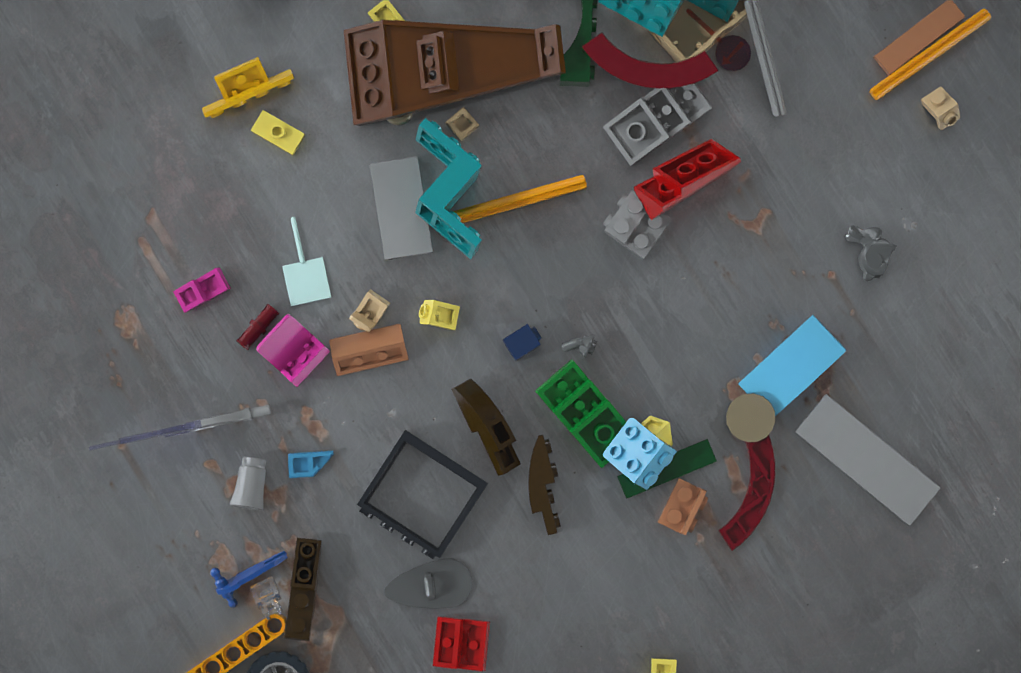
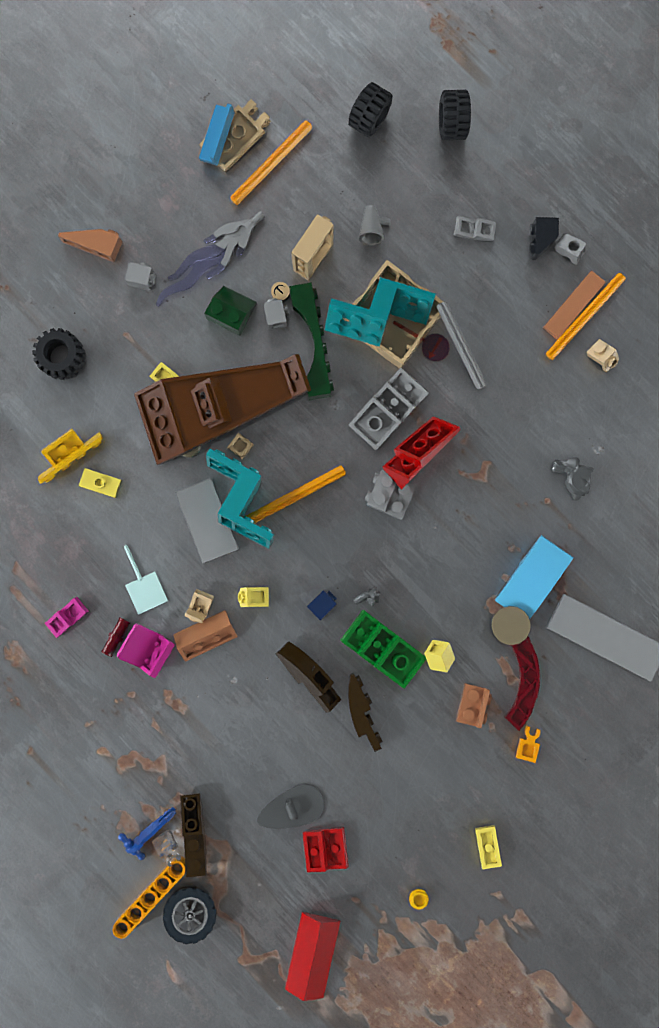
camera: 10 degrees left, 0 degrees up
piece [89,405,271,451] -> none
light grey plant [230,457,266,510] -> none
dark azure tile [288,451,334,478] -> none
black window [357,430,488,559] -> none
dark red tile [582,32,718,88] -> none
medium azure bracket [603,418,677,490] -> none
dark green tile [617,439,717,499] -> none
none -> light orange plate [515,726,541,763]

